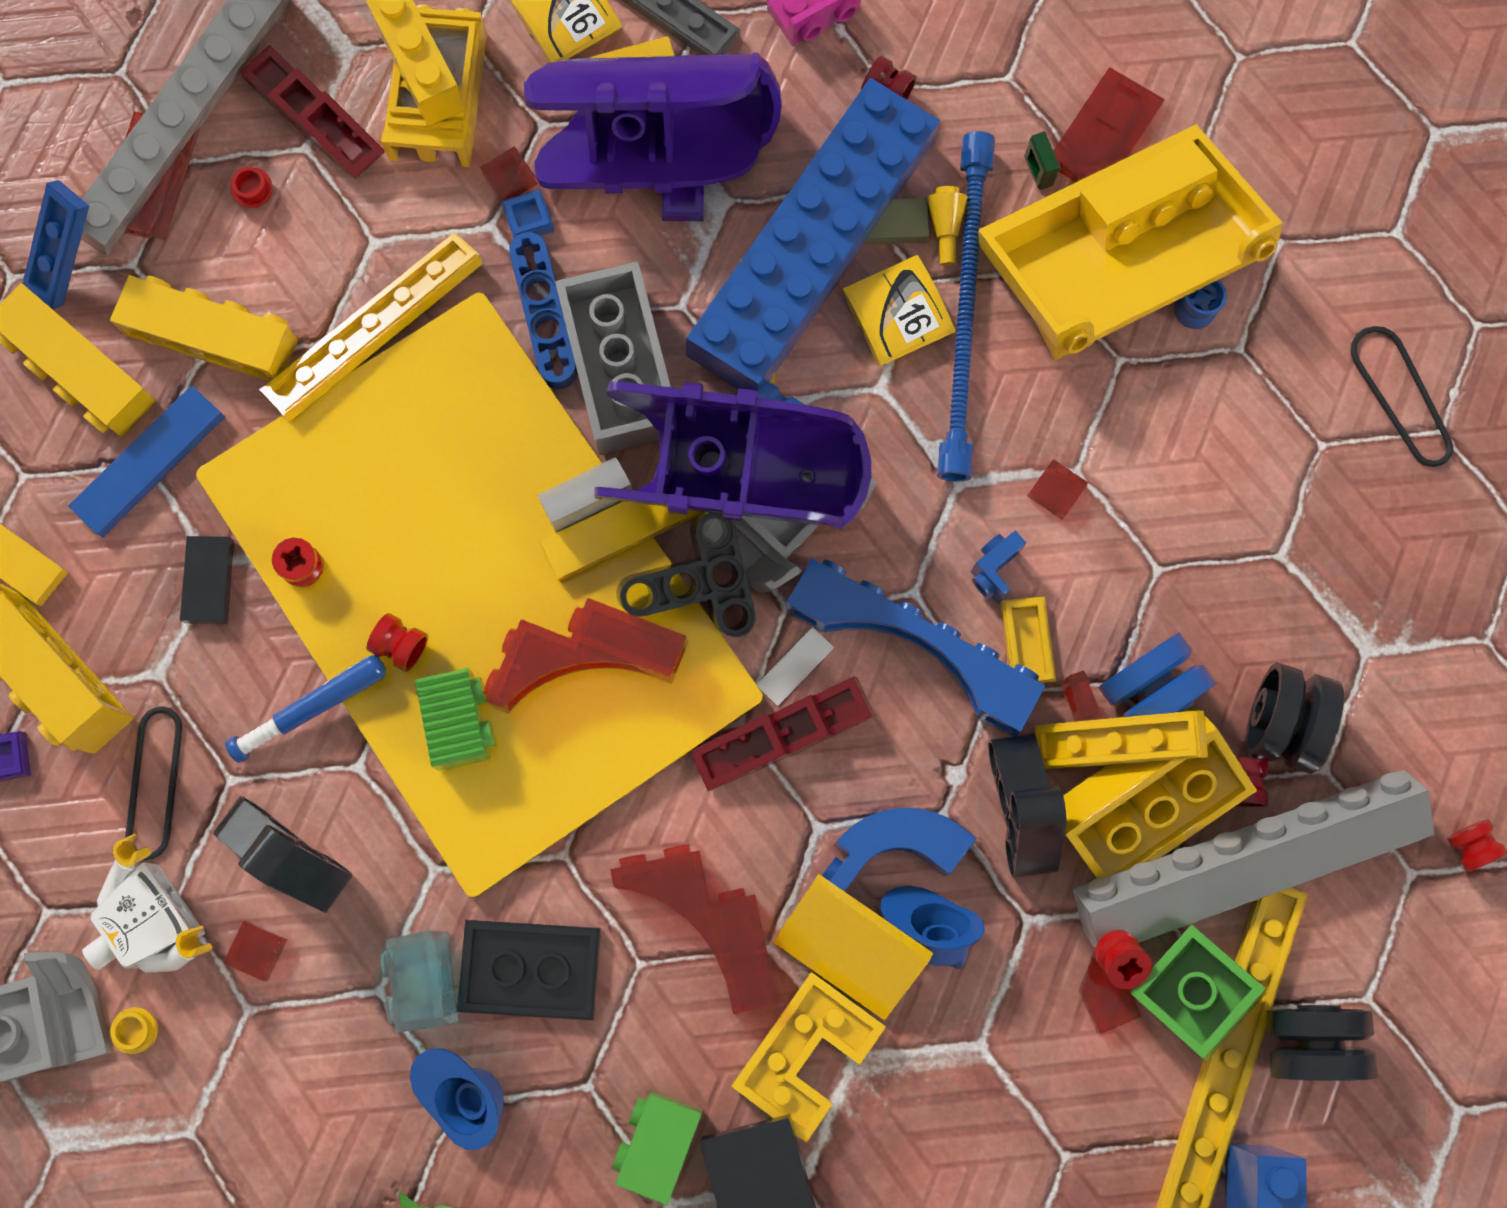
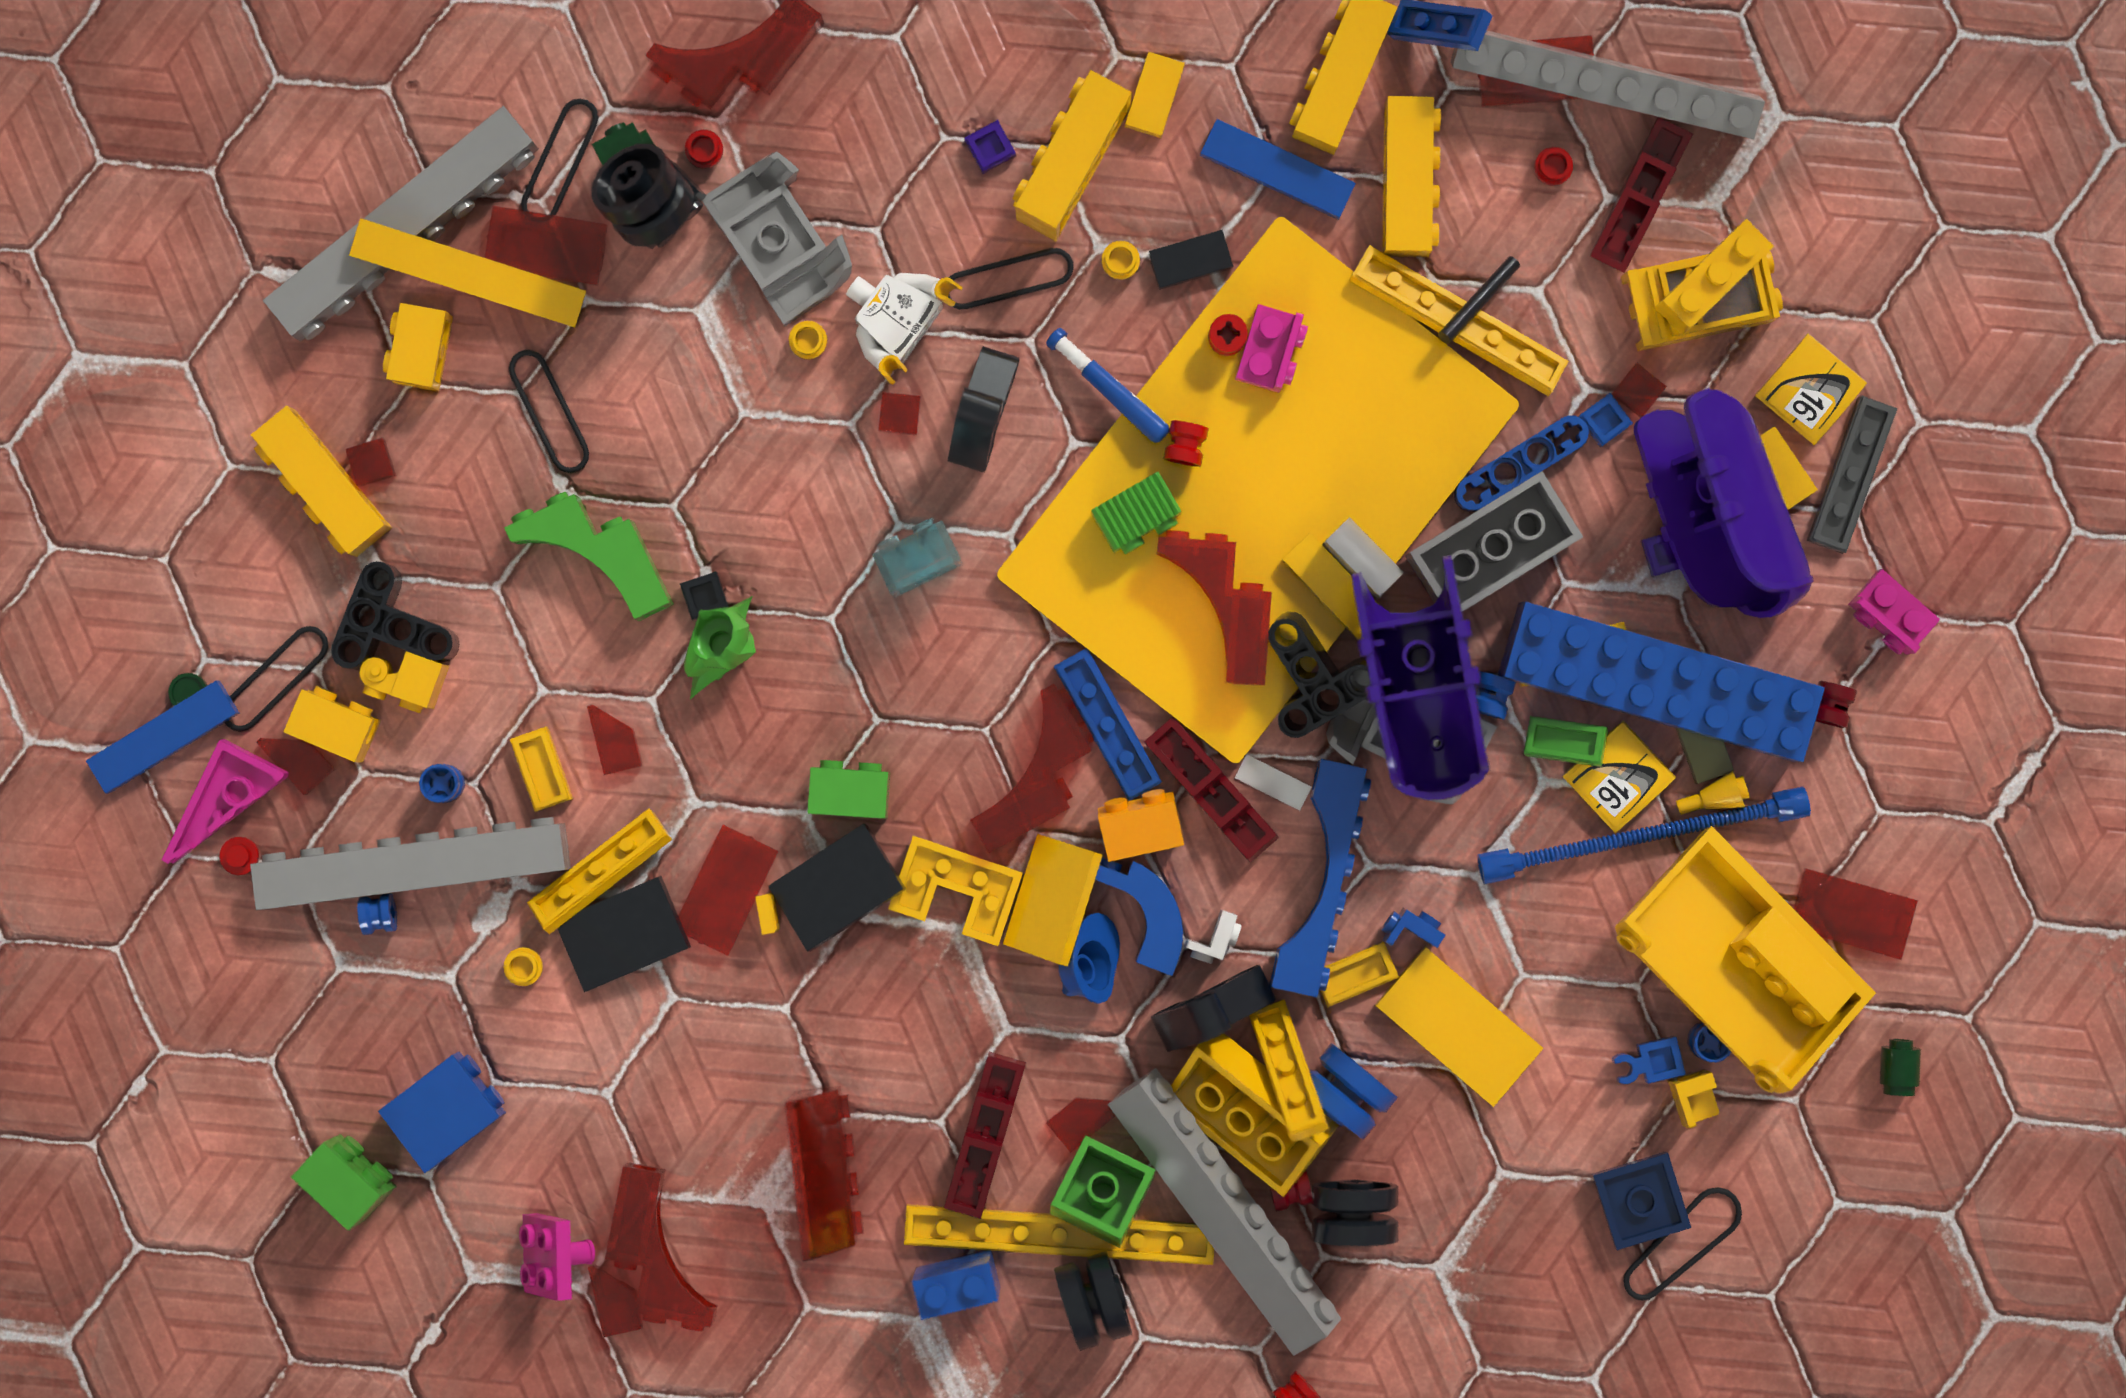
camera: 75 degrees right, 10 degrees up
blue piece [410,1049,504,1150] -> none
black tile [457,920,601,1020] -> none
dark green tile [1024,131,1060,190] -> none
clear red tile [1028,459,1088,520] -> none
clear red tile [1061,670,1100,722] -> none
red wheel [1094,930,1152,990] -> none
none -> dark red slope [944,1052,1026,1219]
none -> blue tile [1053,648,1162,801]
none -> light orange brick [1098,789,1184,862]
none -> yellow plate [1102,241,1140,280]
none -> white bracket [1185,910,1242,964]
none -> dark pink bracket [1235,304,1308,393]
none -> yellow tile [1375,946,1544,1107]
none -> black bar [1438,256,1520,344]
none -> bright green tile [1524,716,1608,767]
none -> dark blue plate [1592,1152,1692,1250]
none -> blue plate [1612,1036,1686,1084]
none -> yellow panel [1668,1069,1719,1129]
none -> dark green brick [1880,1039,1921,1096]

